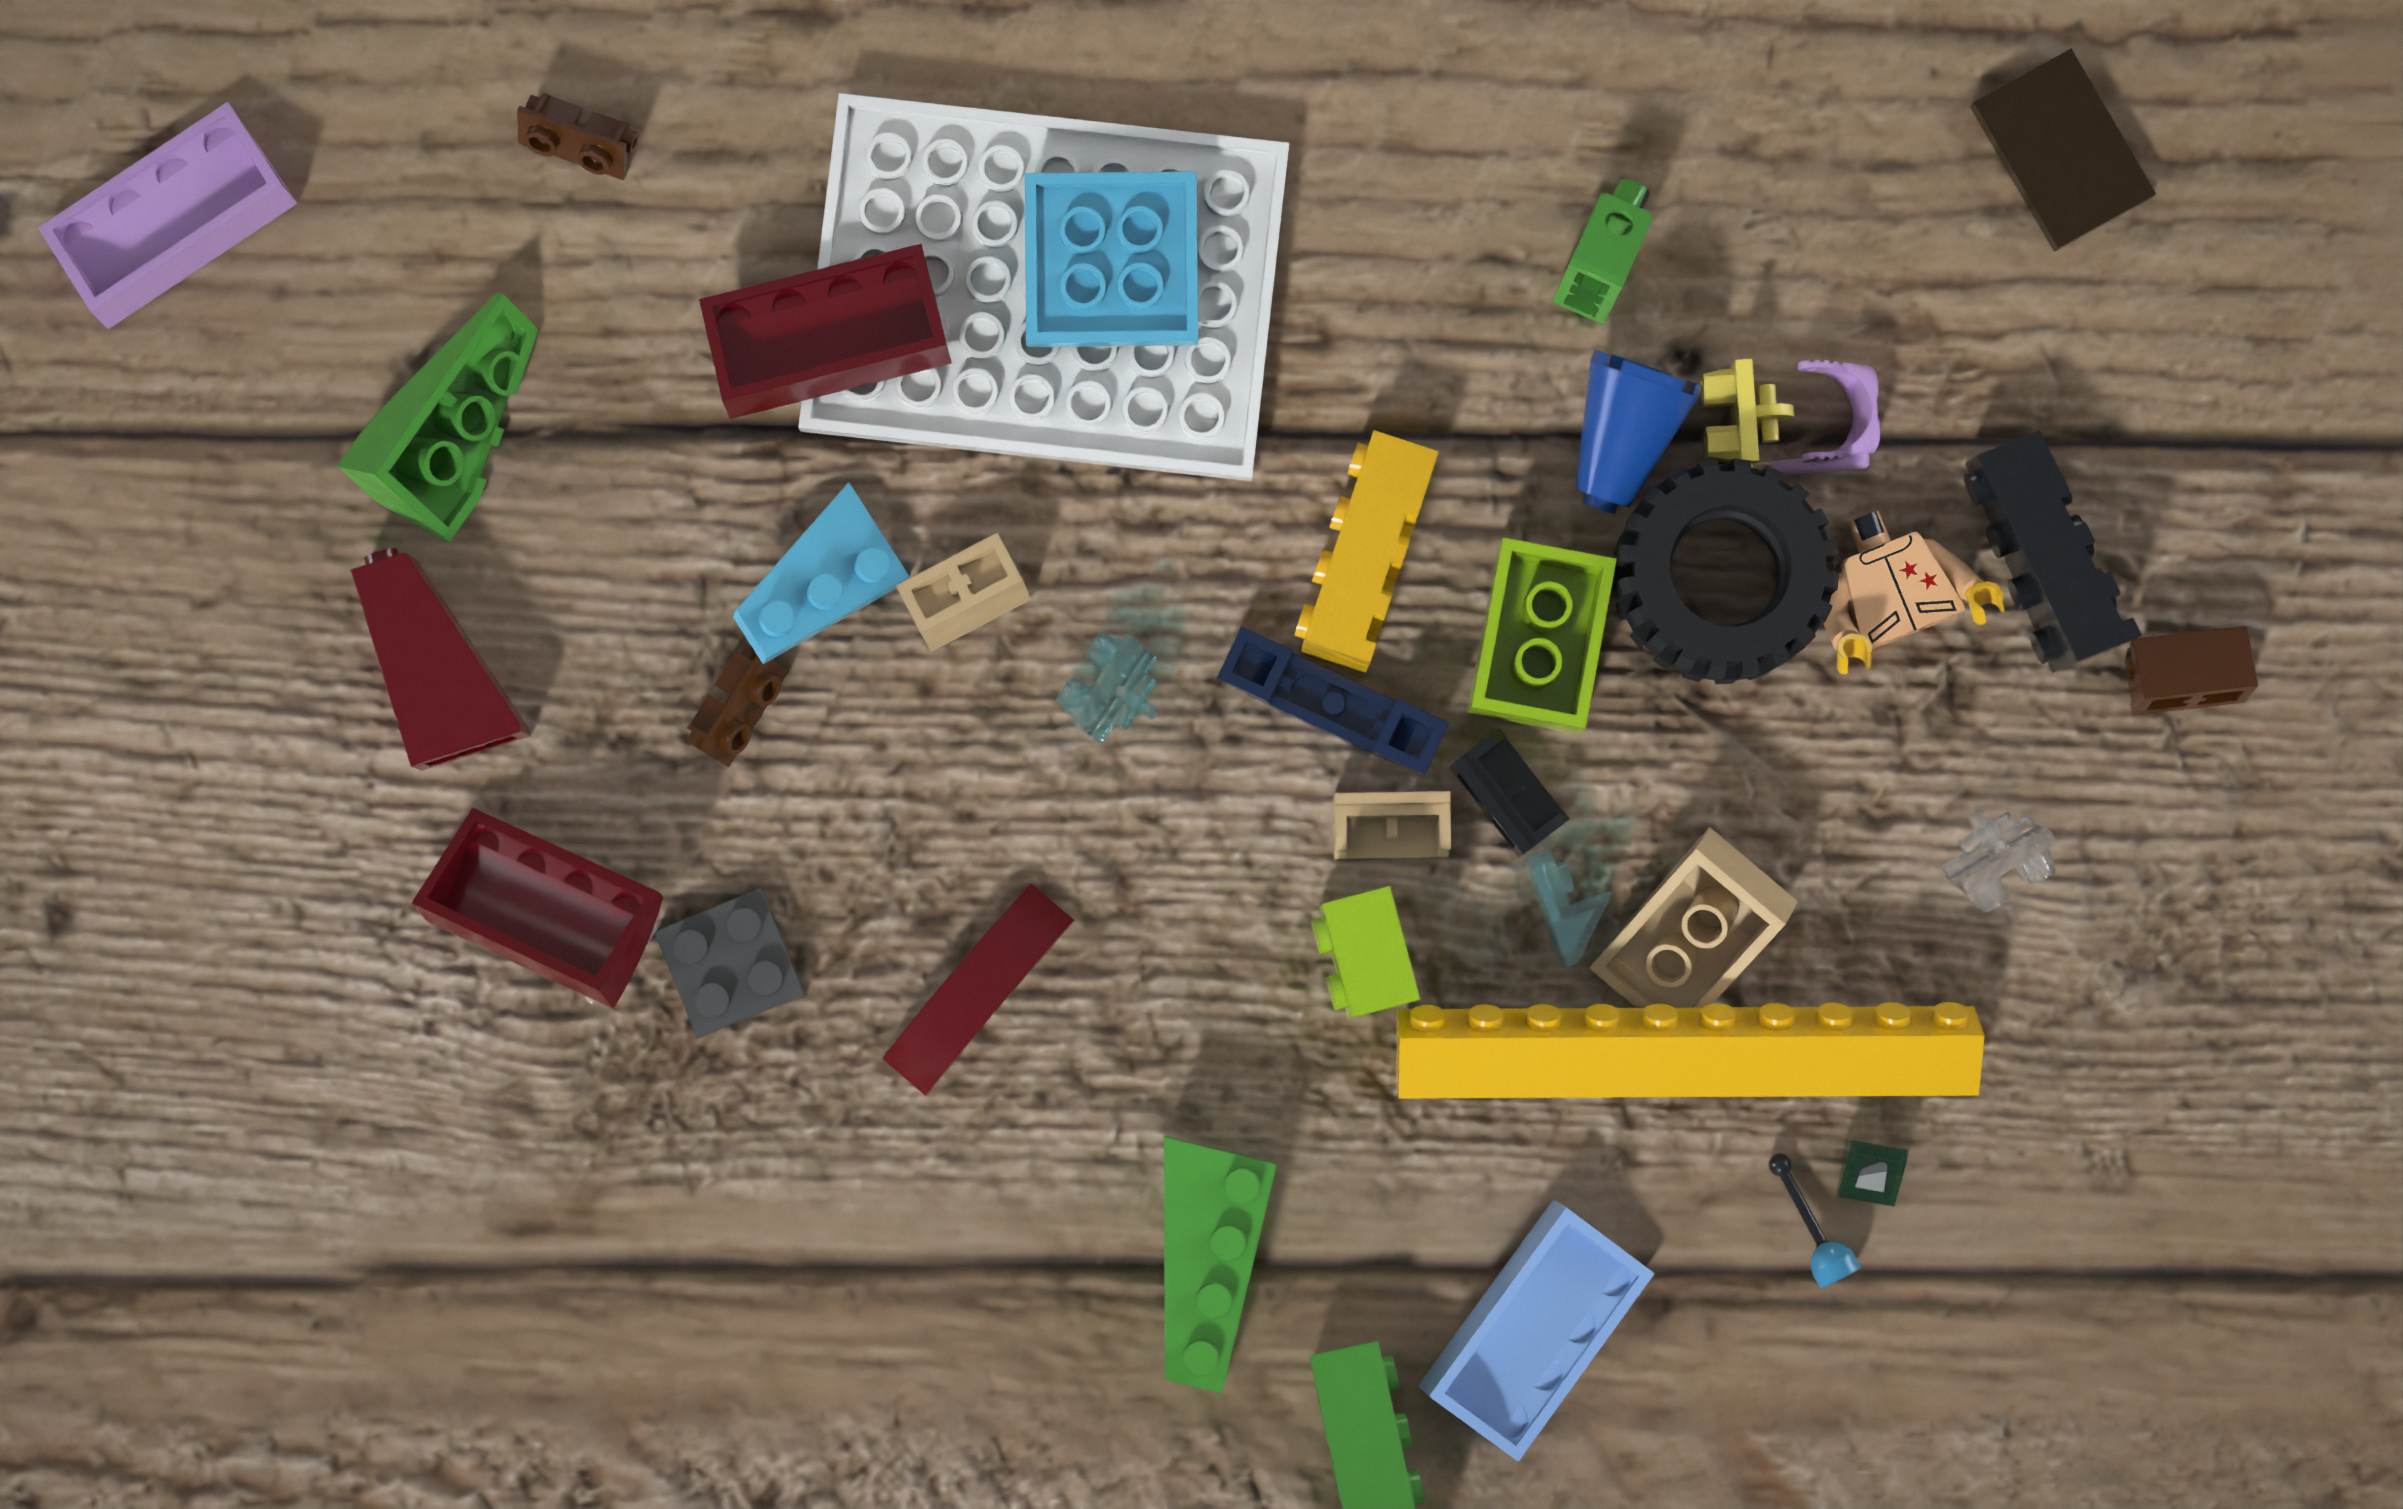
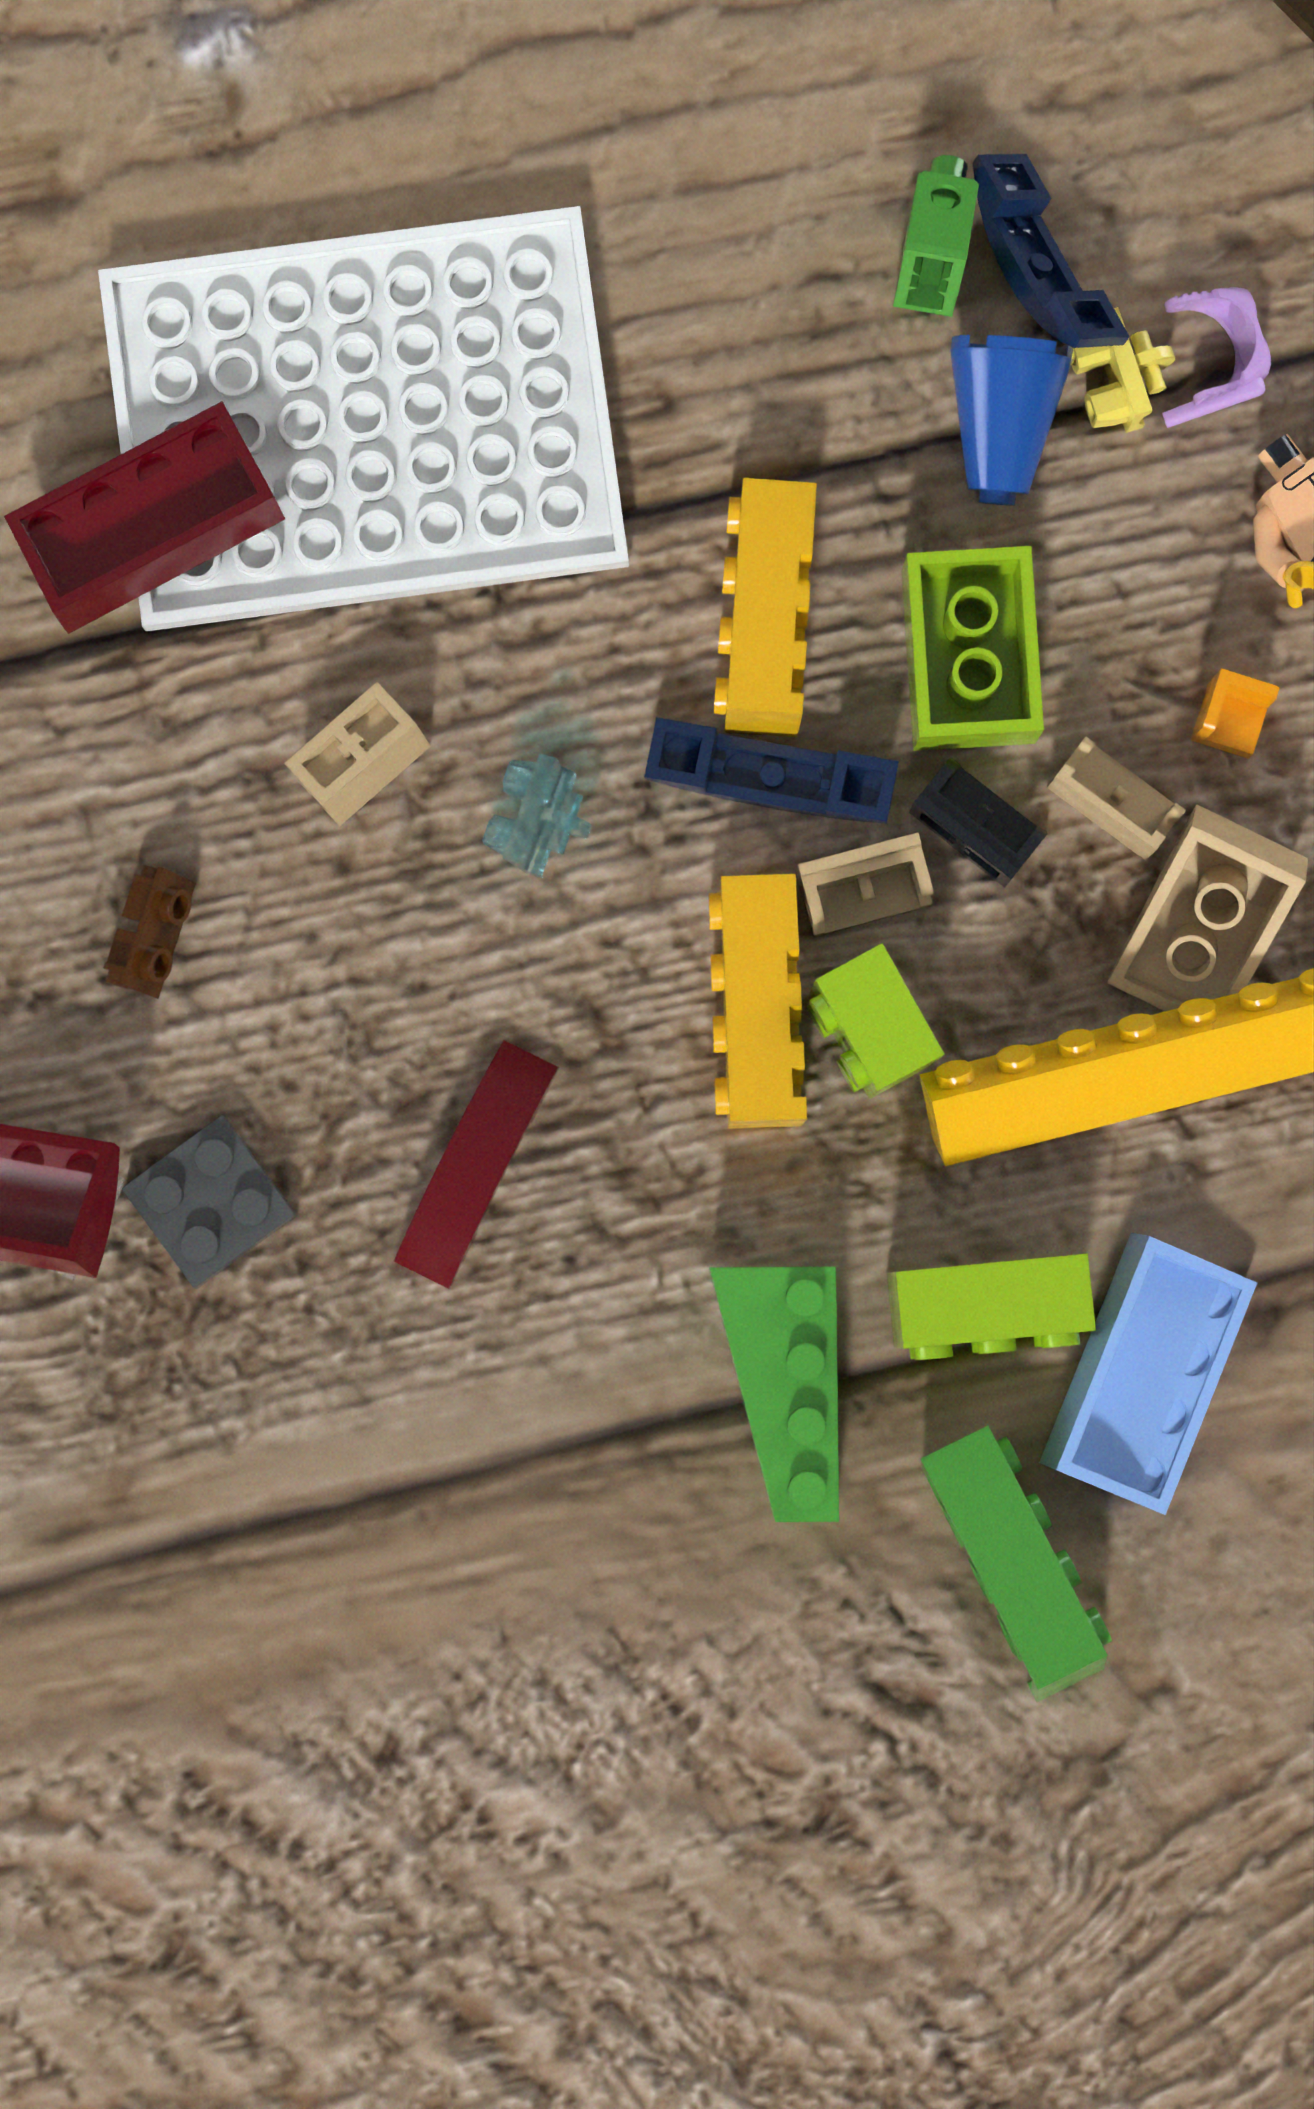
camera: 10 degrees left, 0 degrees up
medium azure wing [733,482,910,664] -> none
medium azure plate [1025,171,1198,347] -> none
clear light blue slope [1524,850,1613,969] -> none
black tyre [1612,458,1839,684] -> none
none -> yellow wedge [708,874,807,1129]
none -> lime brick [887,1253,1096,1360]
none -> dark blue slope [972,154,1130,348]
none -> tan hinge [1047,737,1186,861]
none -> light orange panel [1191,668,1280,759]

